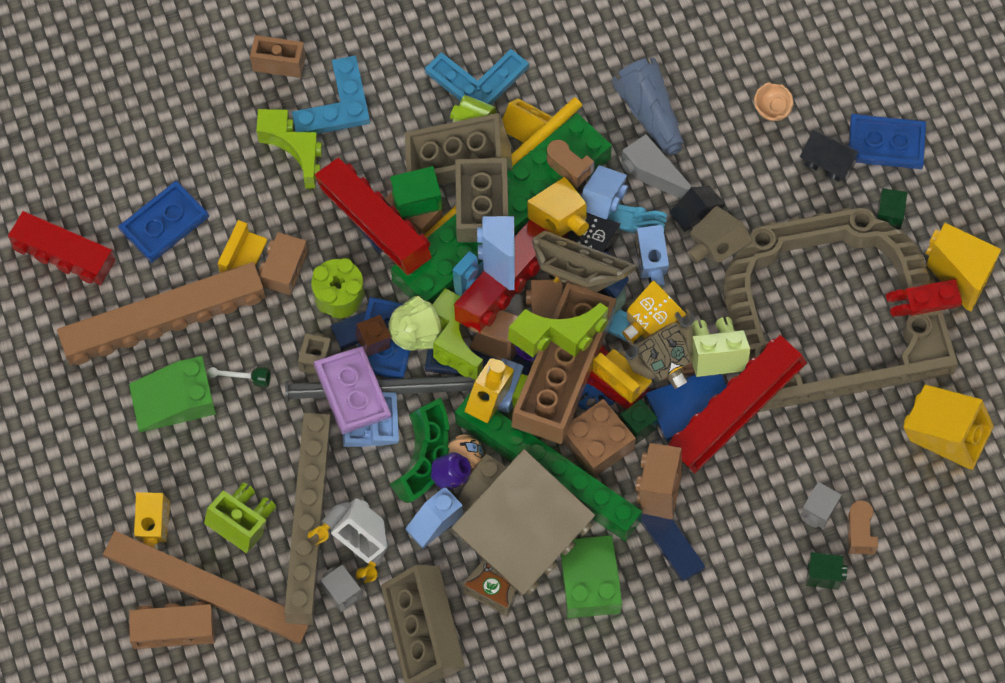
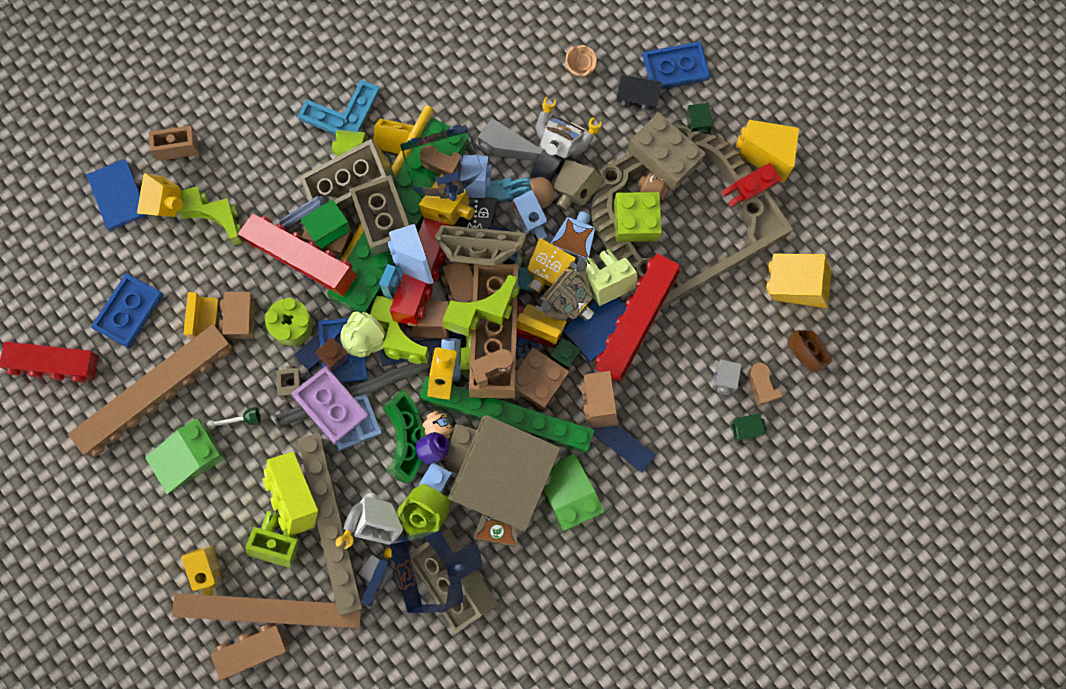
camera: 25 degrees left, 10 degrees up
dark azure plate [292,56,370,134] -> none
sand blue cone [611,57,684,156] -> none
none -> blue tile [86,159,148,231]
none -> yellow torso [137,173,183,217]
none -> neon yellow brick [263,451,318,537]
none -> sand blue axle [279,196,326,229]
none -> dark blue tile [361,559,391,606]
none -> dark blue piece [390,531,483,613]
none -> lime brick [397,484,451,539]
none -> piece [400,125,483,201]
none -> medium nougat leg [469,349,513,389]
none -> medium nougat hair [530,177,554,209]
none -> torso [536,96,602,158]
none -> torso [551,211,595,262]
none -> lime brick [614,192,661,242]
none -> dark tan brick [628,112,706,191]
none -> medium nougat head [638,172,669,200]
none -> reddish brown piece [787,330,832,372]

